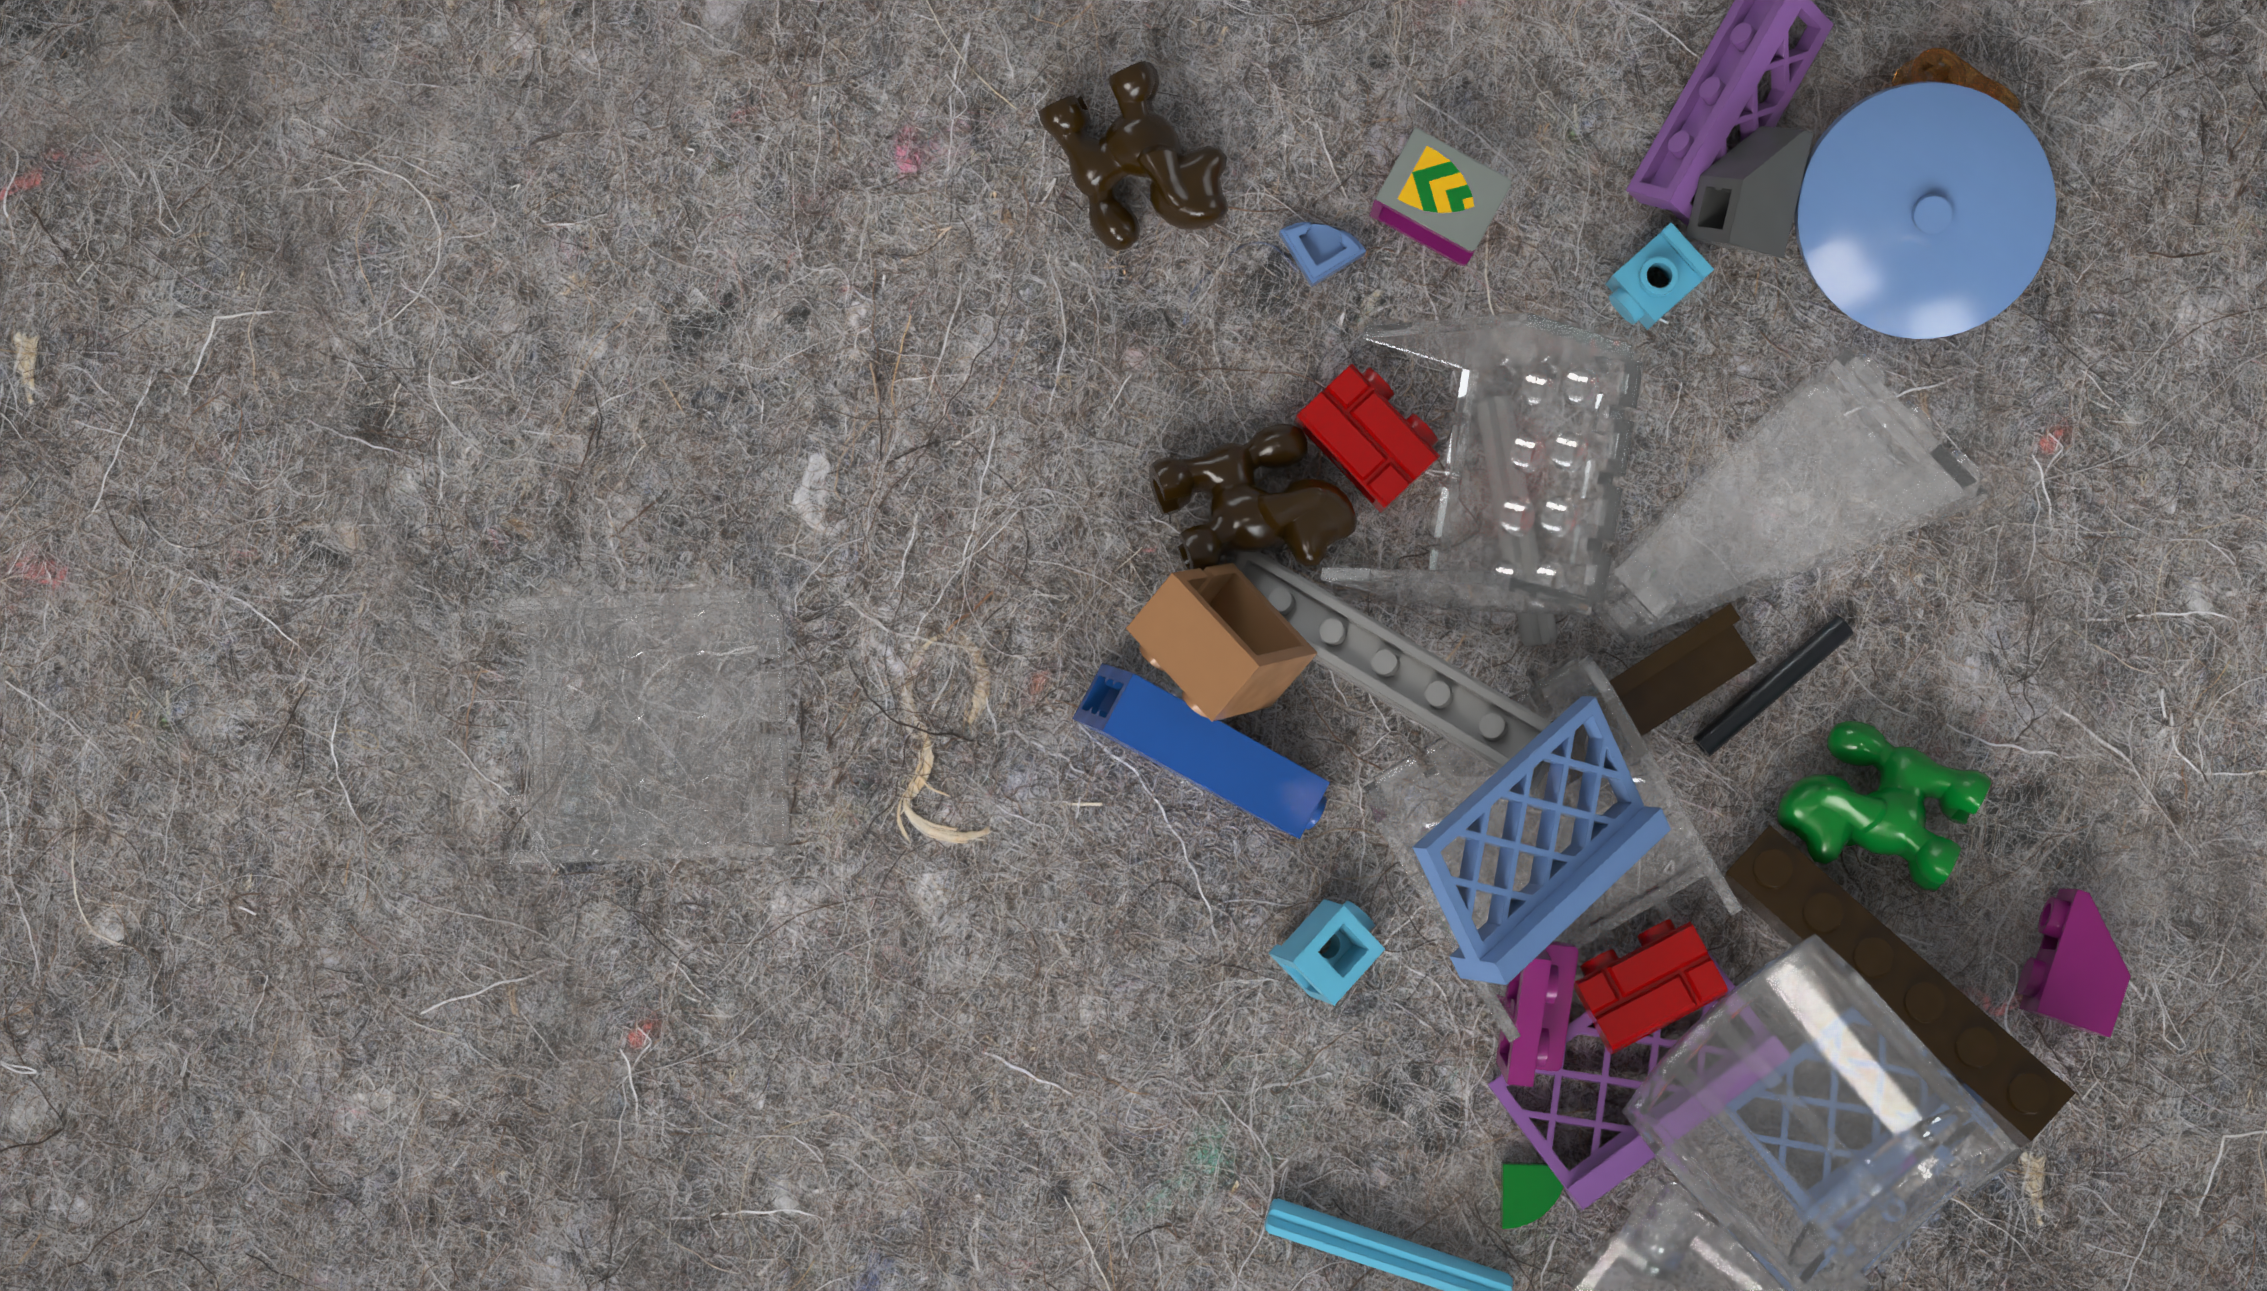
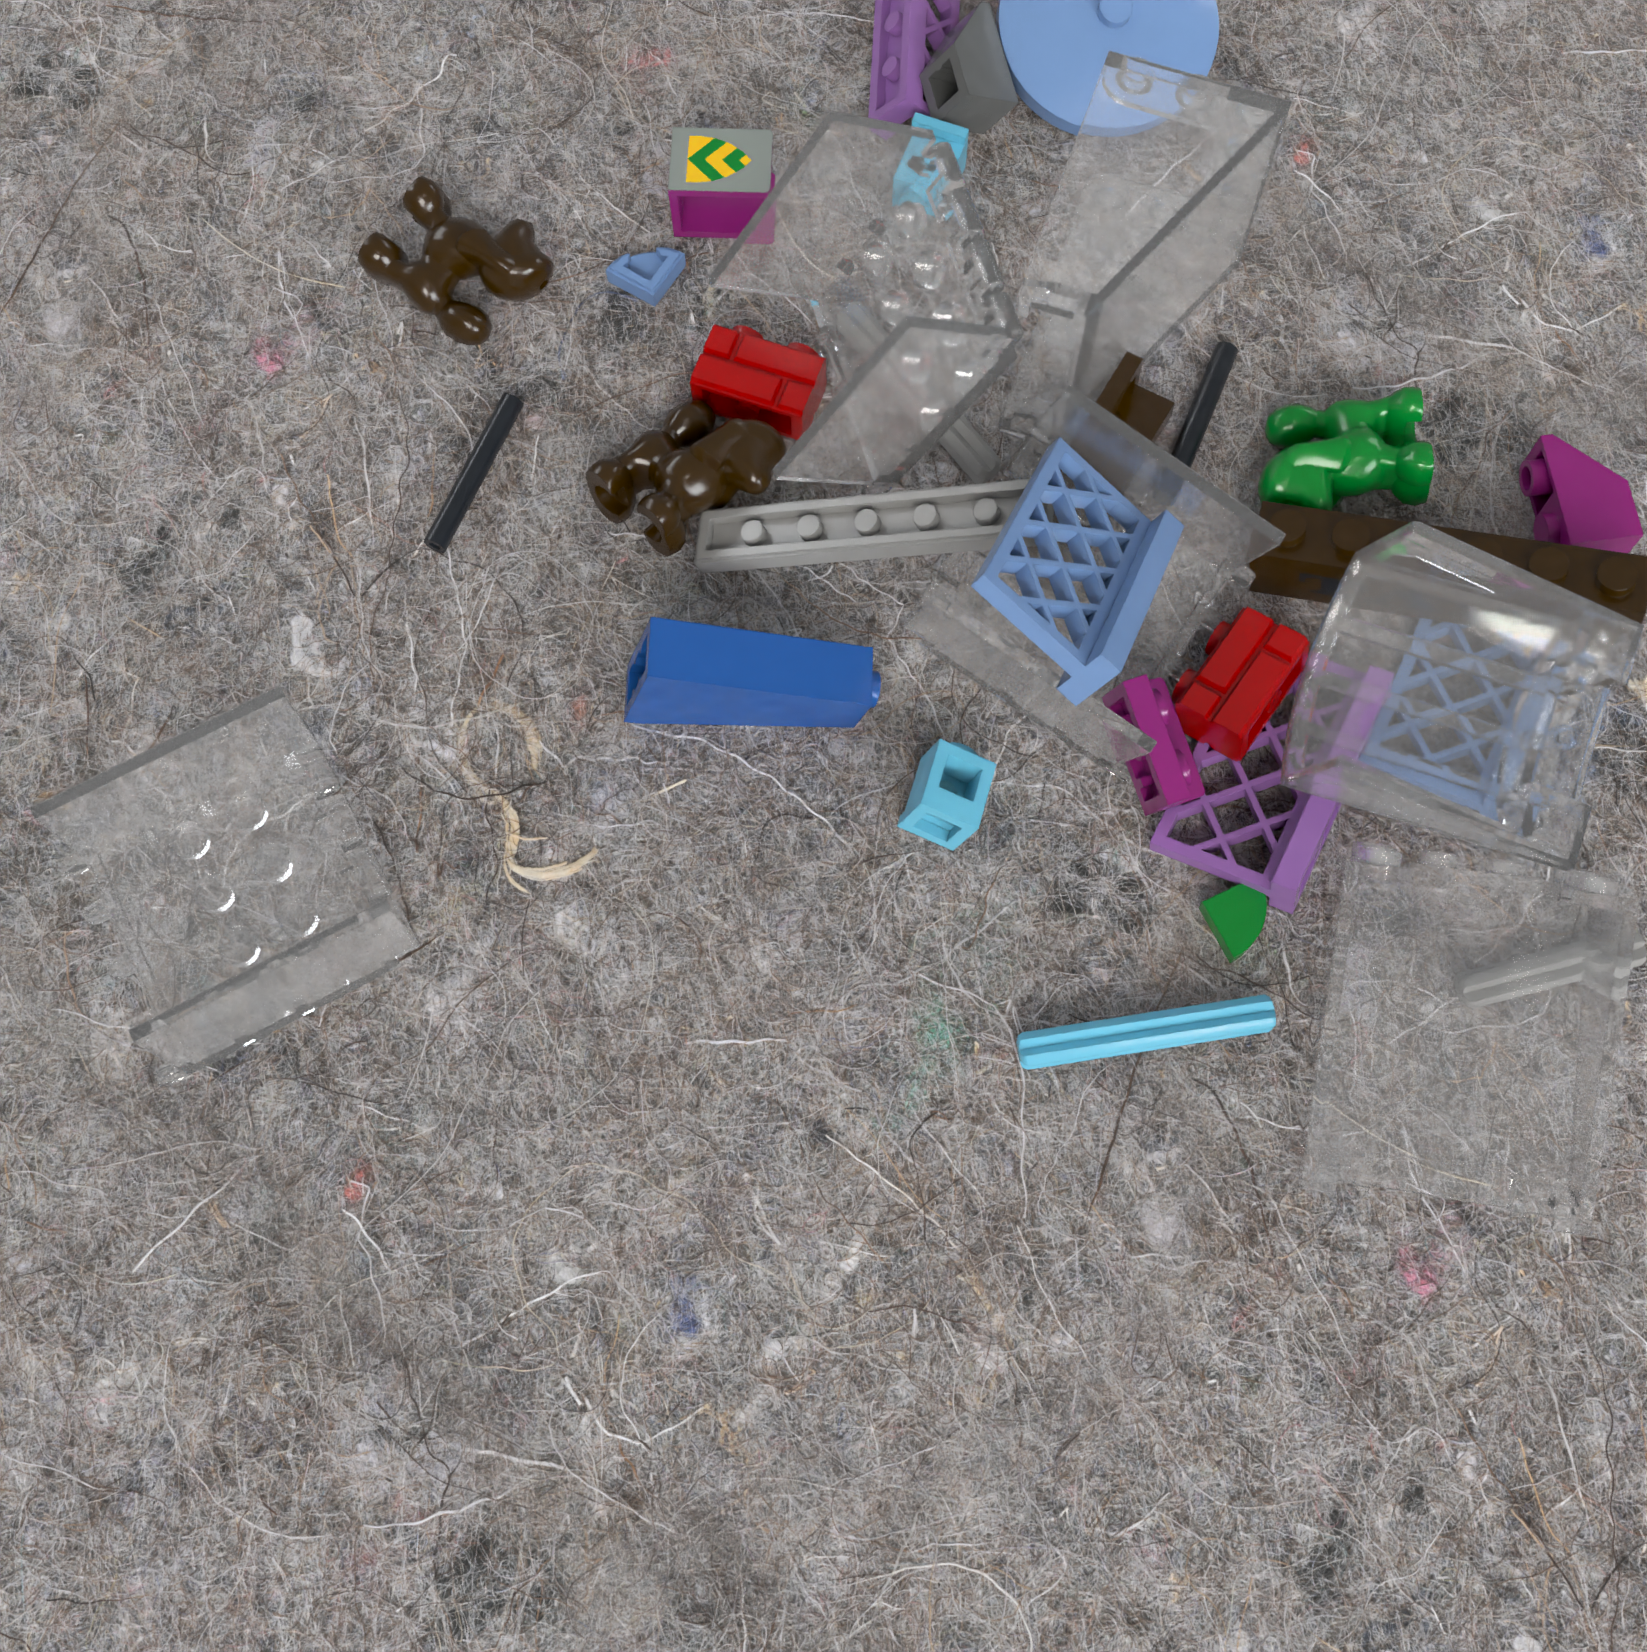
camera: 25 degrees left, 15 degrees down
medium nougat piece [1126,563,1317,722] -> none
none -> black piece [424,393,523,553]

